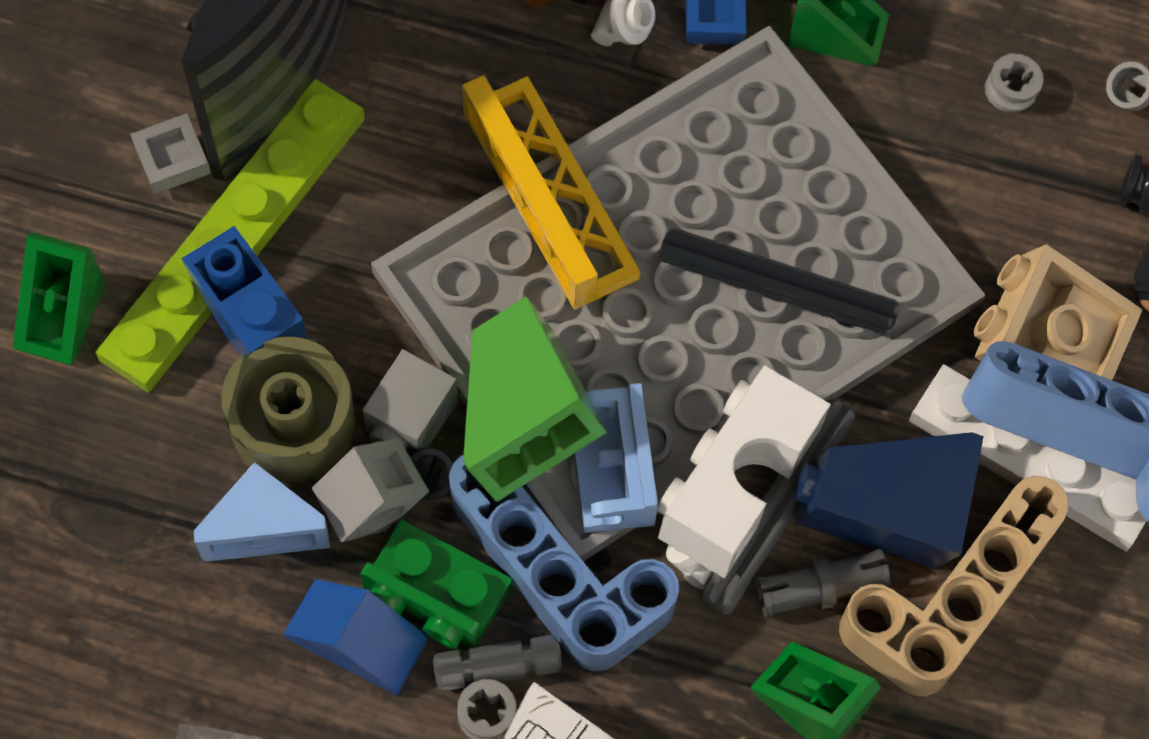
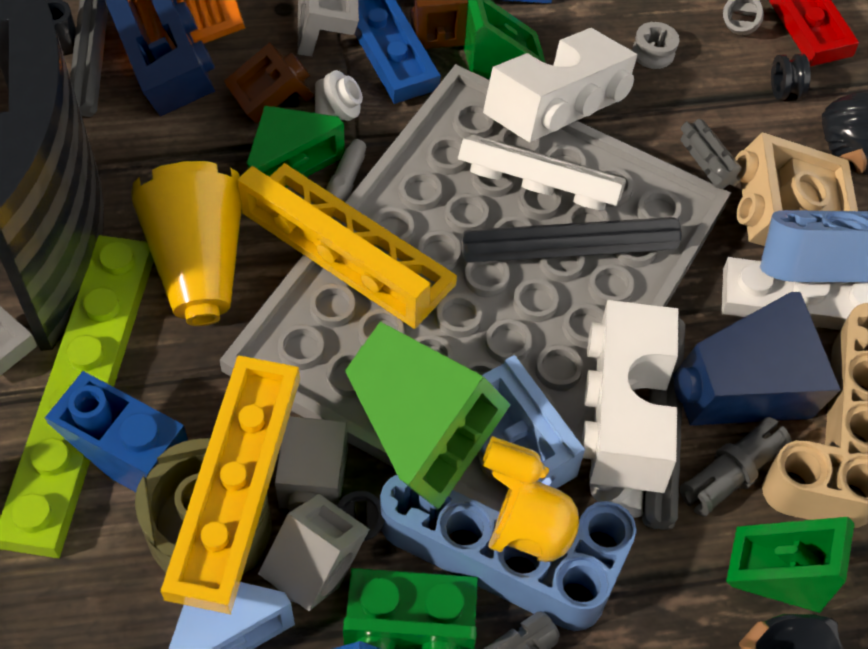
camera: 25 degrees left, 10 degrees down
none -> yellow cone [131,161,242,326]
none -> yellow plate [161,355,300,615]
none -> green slope [247,106,345,188]
none -> light grey piece [326,139,366,218]
none -> white plate [458,135,626,210]
none -> white arch [483,28,638,143]
none -> yellow piece [483,436,579,562]
none -> dark grey axle [680,119,741,189]

